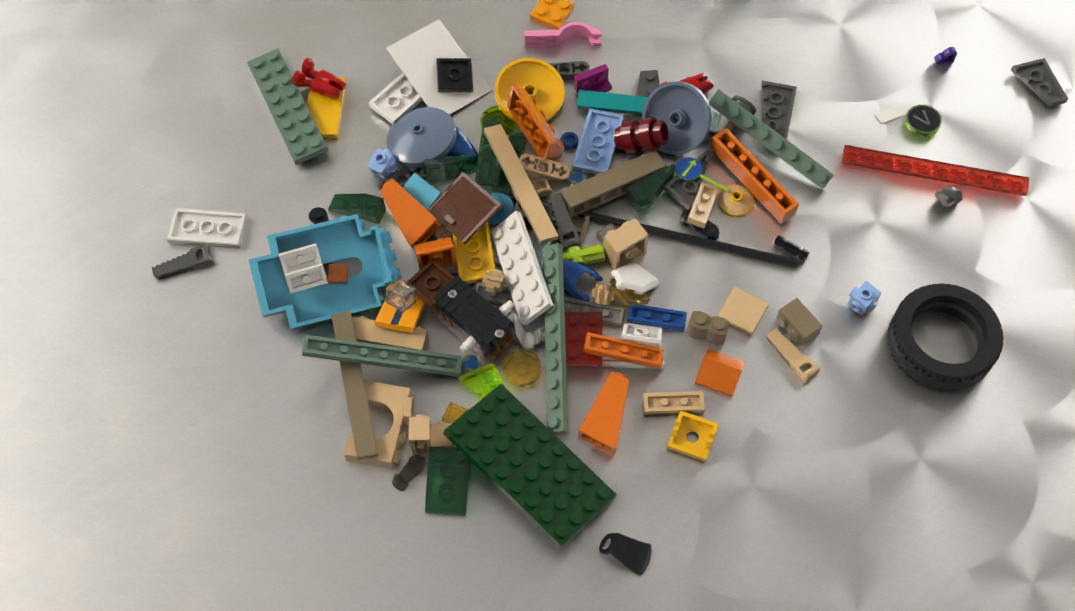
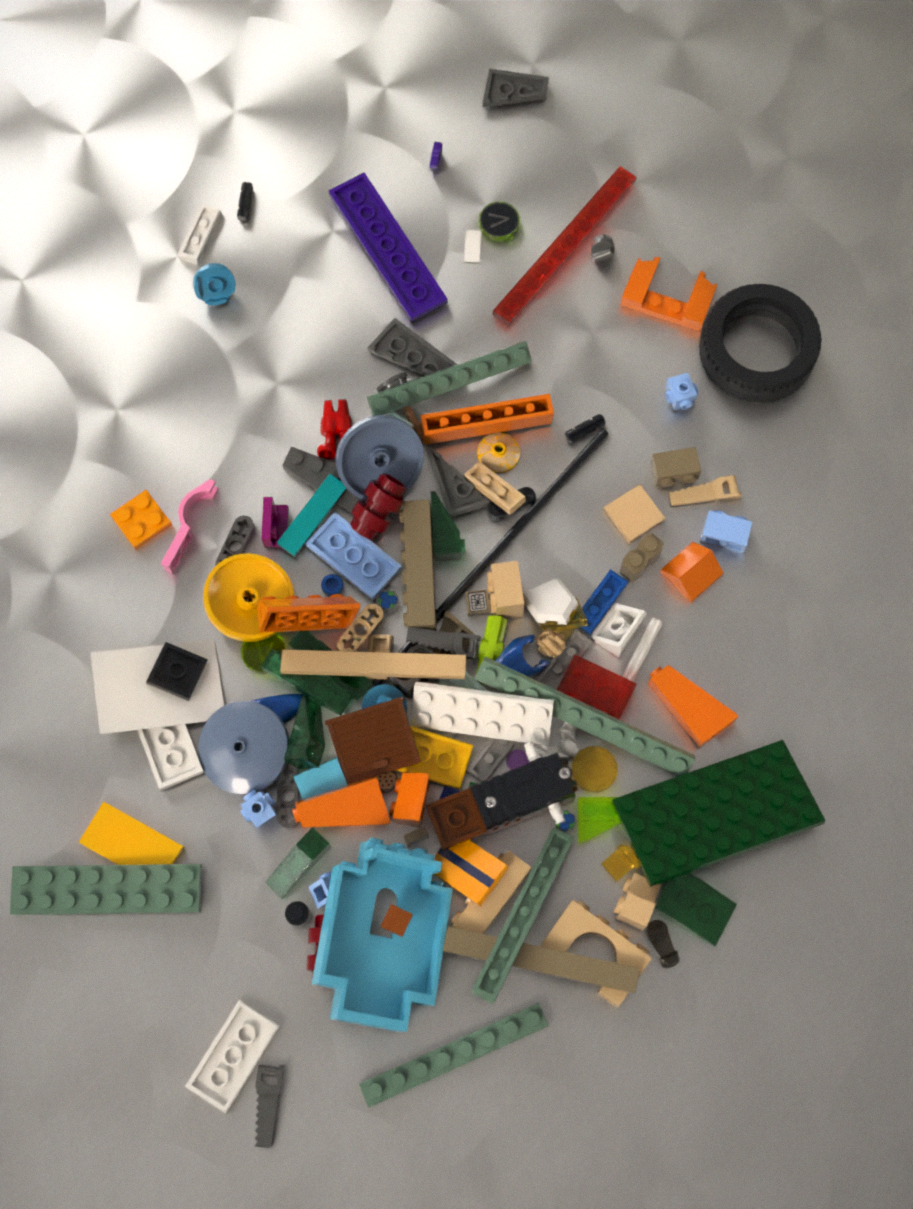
camera: 65 degrees left, 10 degrees up
white slope [279,243,328,294] -> none
red piece [292,58,347,98] -> none
clear brick [386,279,416,312] -> none
tan tile [403,397,412,424] -> none
tan gear [482,269,506,294] -> none
orange tile [583,332,664,370] -> none
black piece [599,533,652,576] -> none
tan plate [643,391,705,415] -> none
yellow piece [667,410,719,462] -> none
blue piece [675,157,730,193] -> none
none -> dark purple plate [328,172,448,322]
none -> sand green plate [359,1003,548,1108]
none -> dark tan tile [404,827,429,847]
none -> orange wedge [620,257,717,332]
none -> light blue brick [700,510,752,553]

